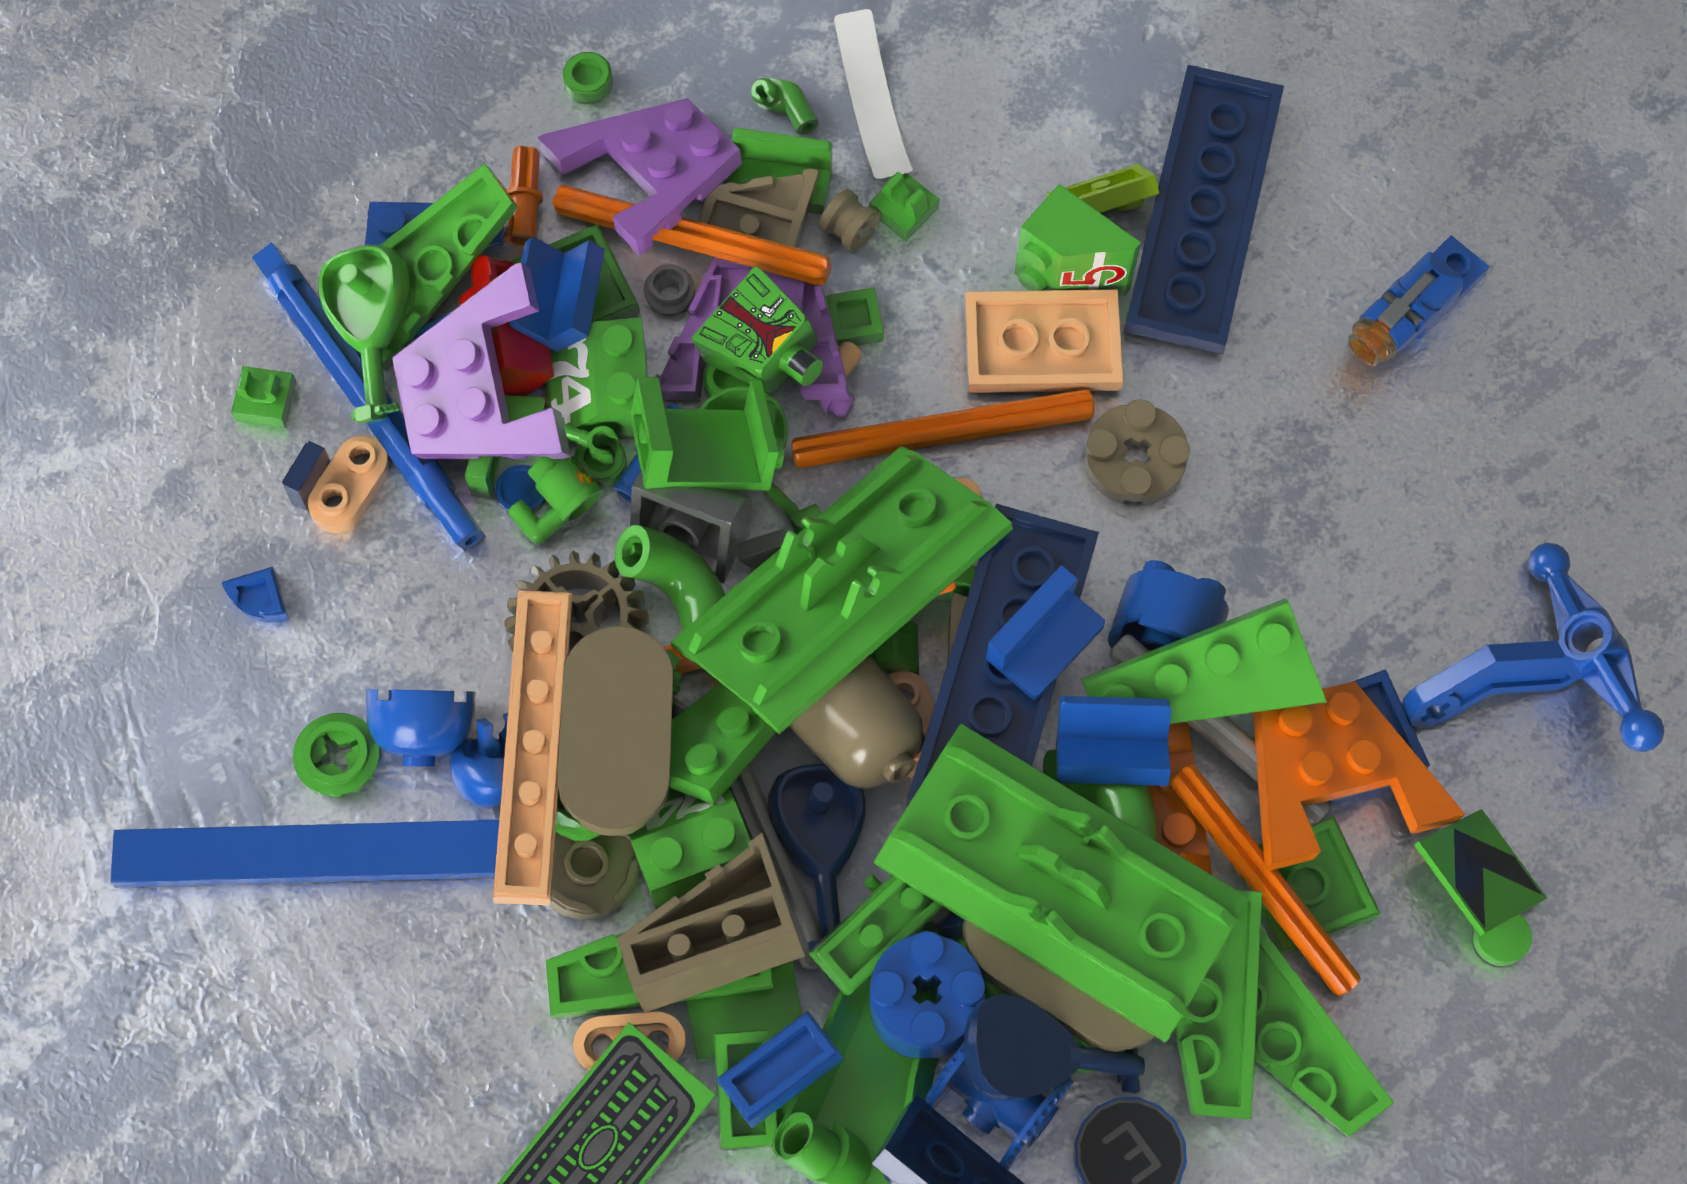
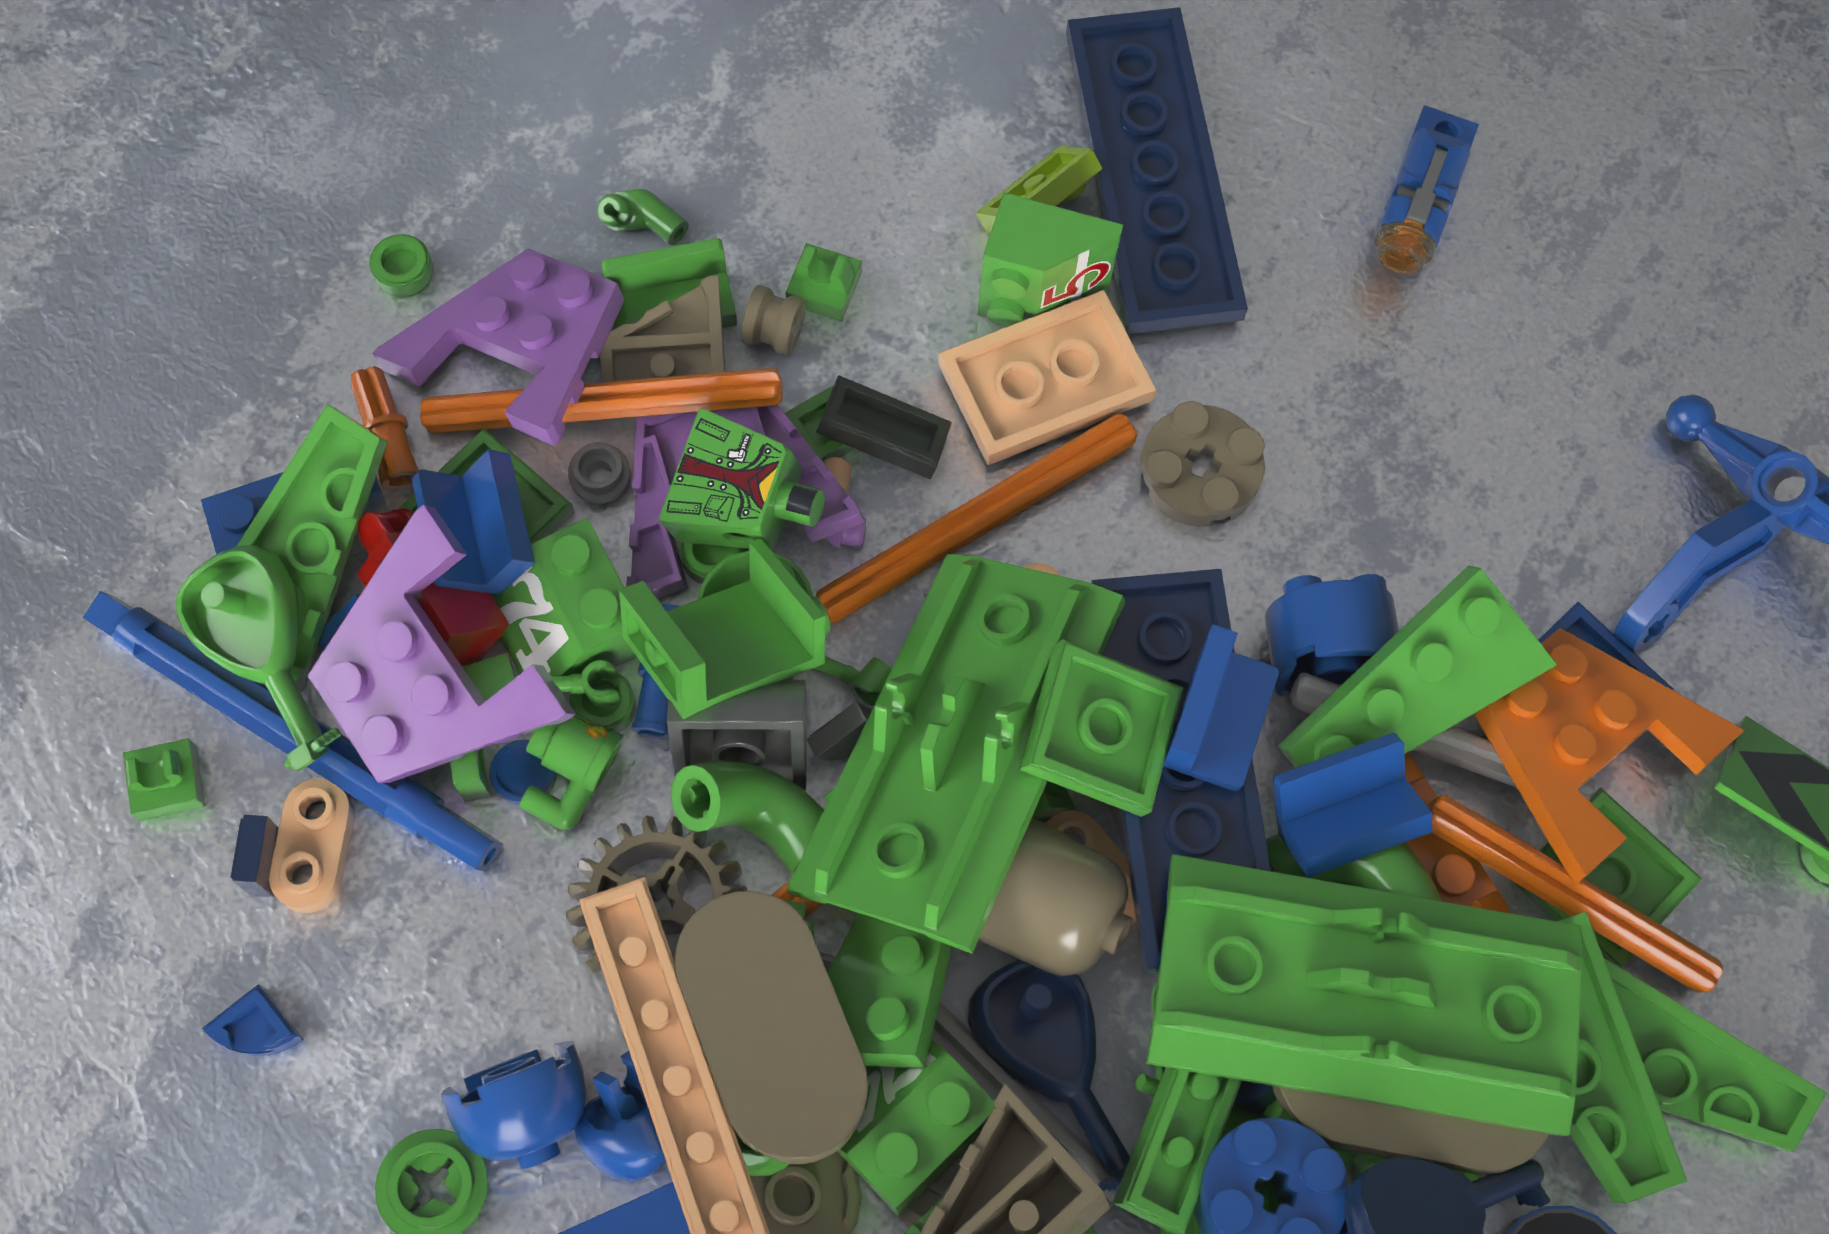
camera: 25 degrees left, 0 degrees up
white sticker [834,9,913,179] -> none
none -> pearl dark grey tile [816,375,952,479]
none -> bright green tile [1019,639,1183,817]

